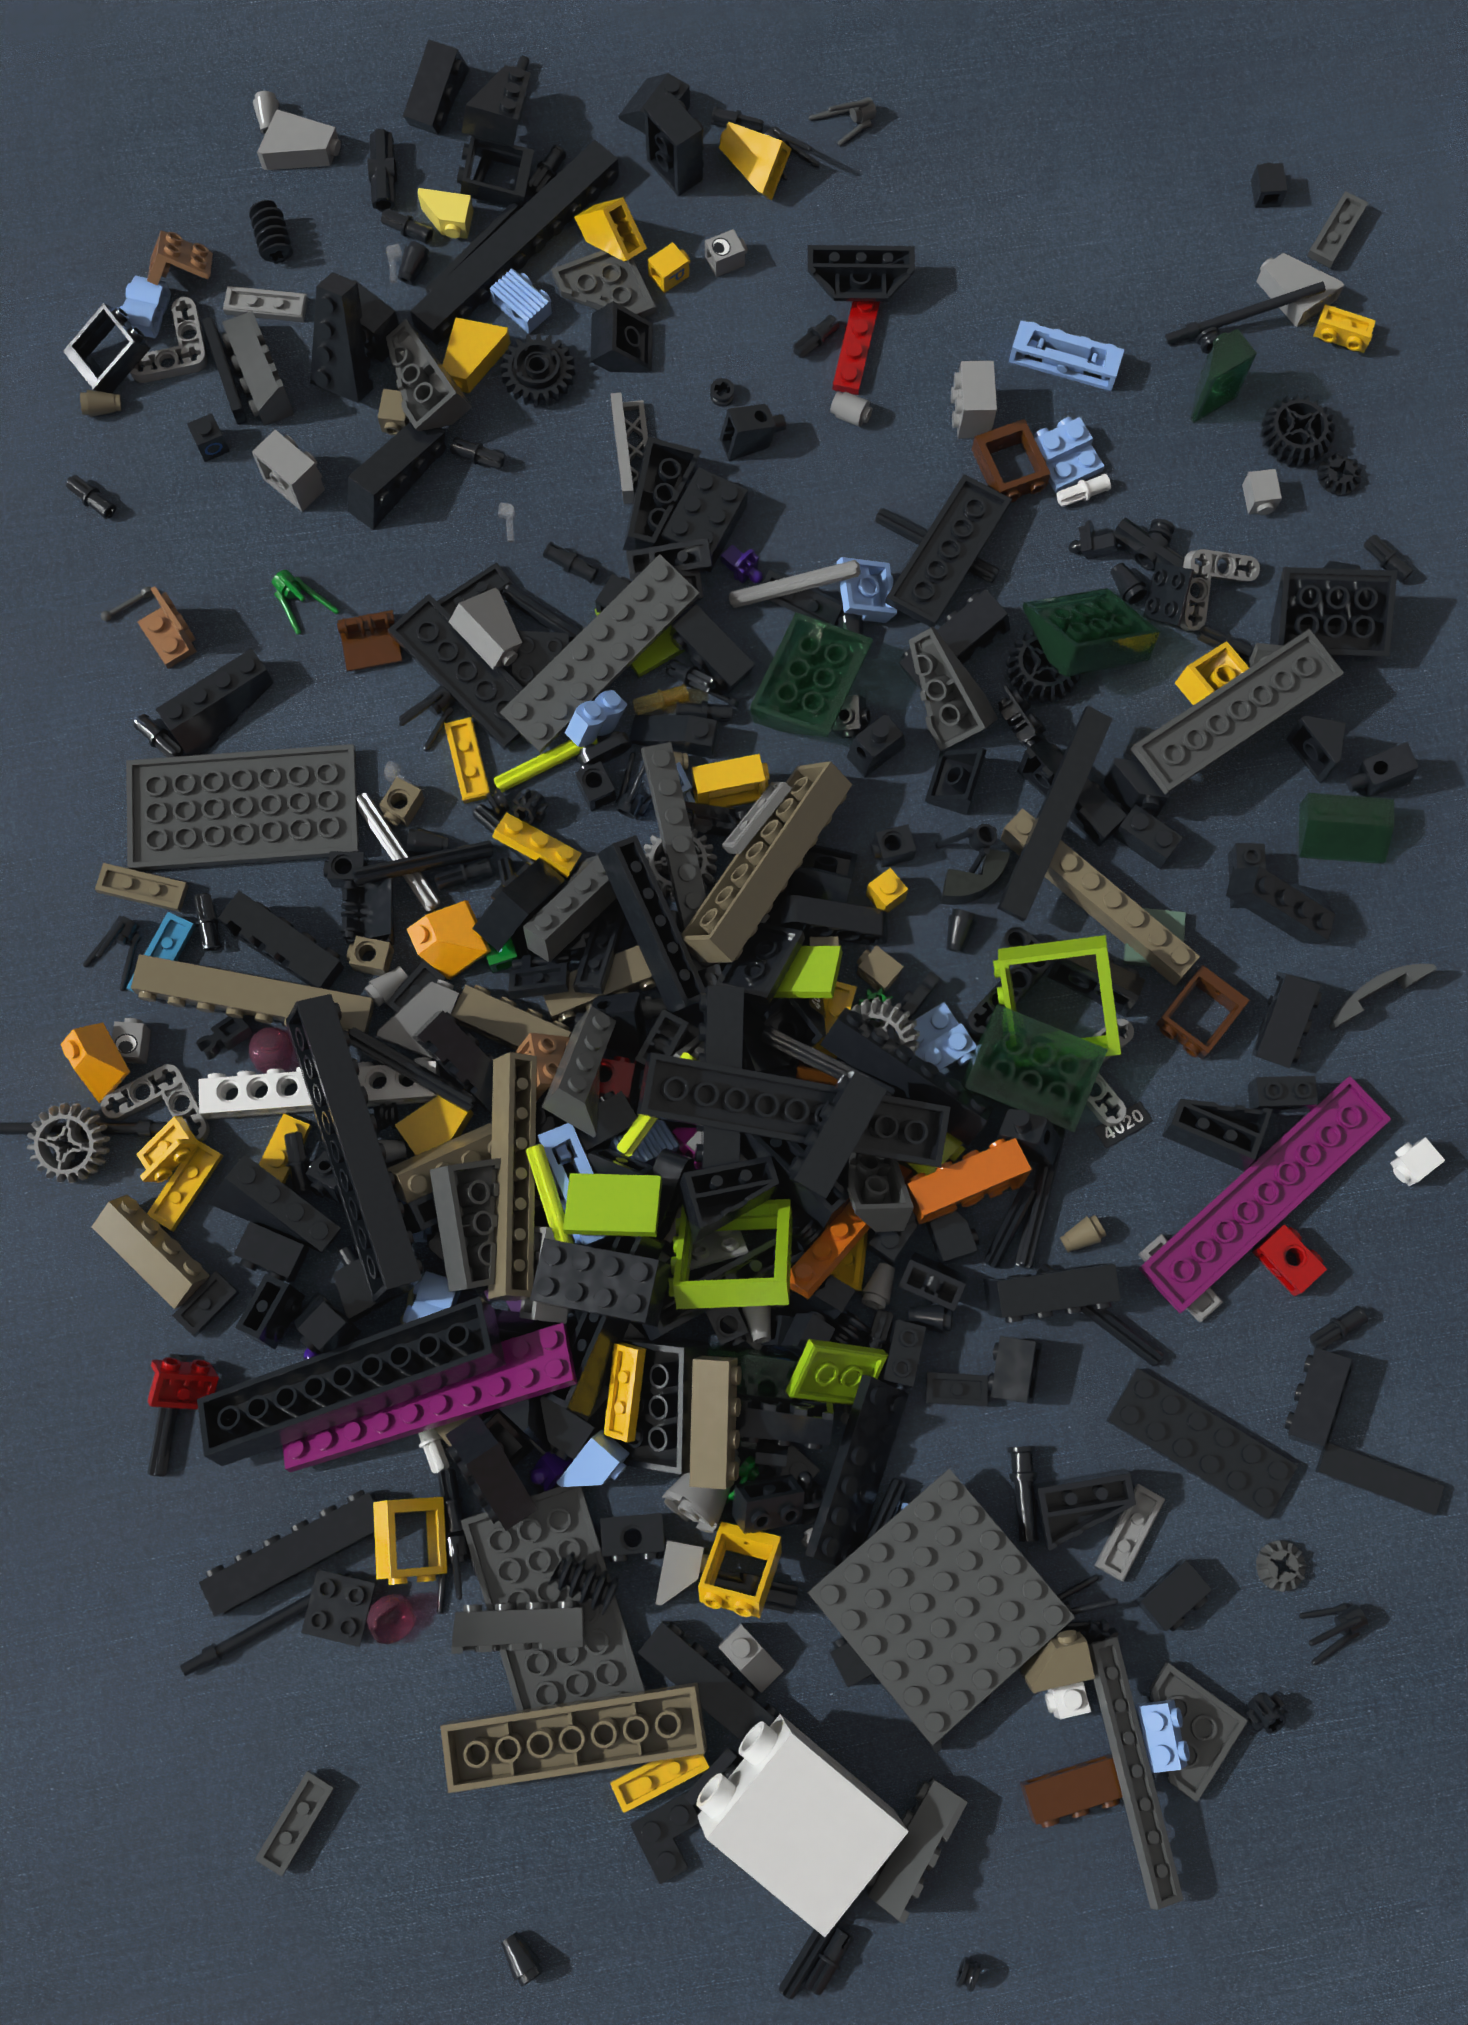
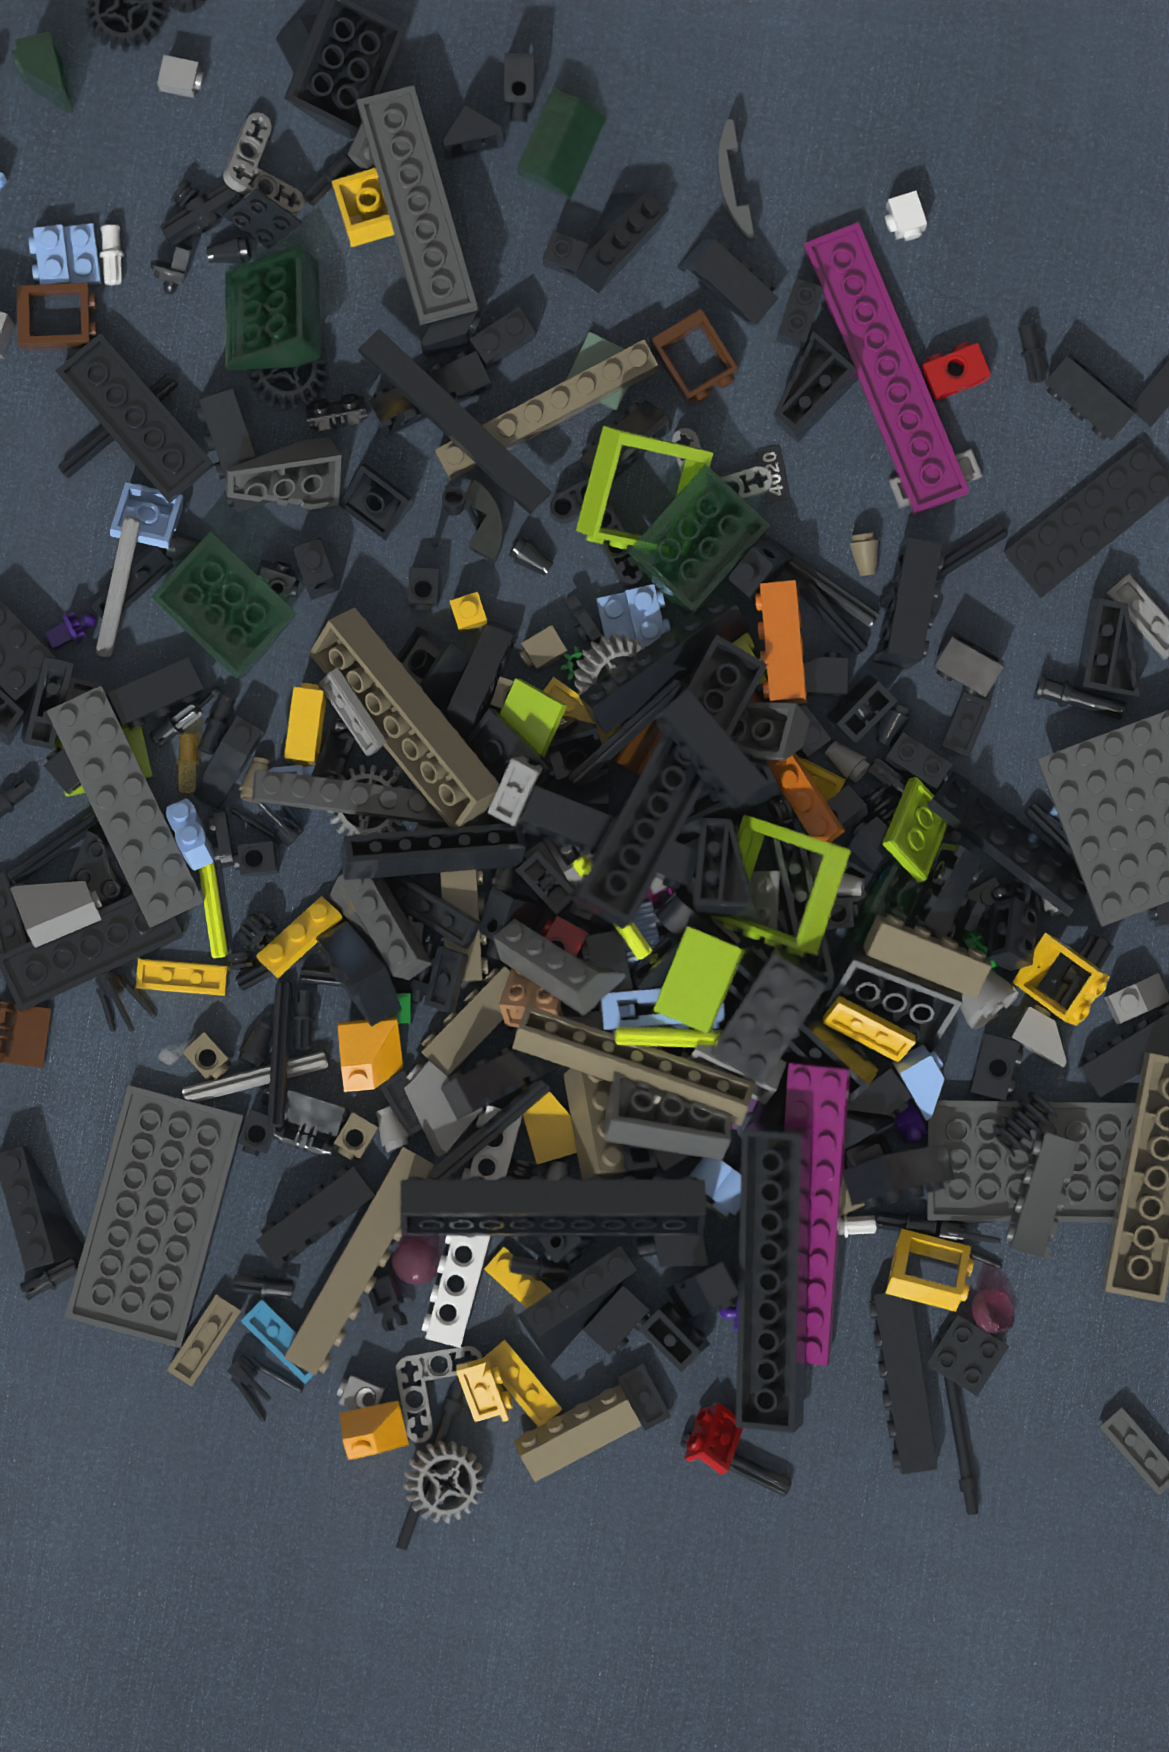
camera: 70 degrees left, 10 degrees up
none -> light grey hinge [488,756,542,826]

